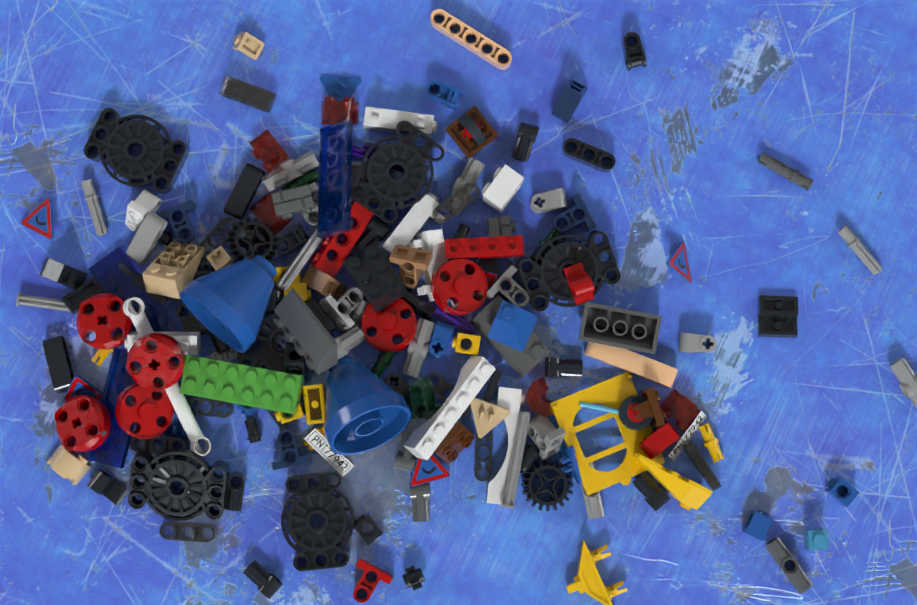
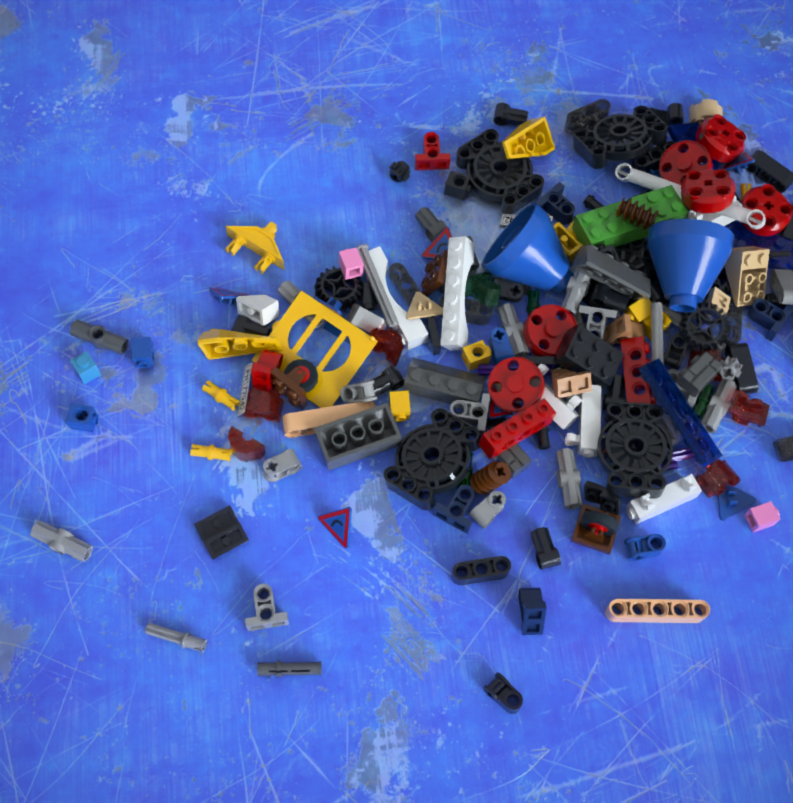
camera: 140 degrees right, 20 degrees down
black piece [225,472,246,511] -> none
clear smoke beam [432,182,480,224] -> none
white brick [482,164,524,214] -> none
blue slope [487,300,538,353] -> none
red tile [562,262,595,305] -> none
medium azure piece [579,402,619,414] -> none
clear smoke beam [682,440,721,492] -> none
none -> yellow pin [190,444,232,461]
none -> blue piece [209,288,249,305]
none -> clear red cylinder [228,426,266,462]
none -> white slope [236,295,280,326]
none -> light grey tile [245,584,289,631]
none -> bright pink brick [338,247,364,280]
none -> light grey piece [340,380,378,403]
none -> yellow brick [389,391,411,422]
none -> reddish brown piece [469,461,511,495]
none -> yellow wedge [502,116,556,159]
none -> black slope [584,480,620,516]
none -> reddish brown piece [616,197,659,230]
none -> light grey gear [719,356,743,381]
none -> bright pink brick [744,501,780,533]

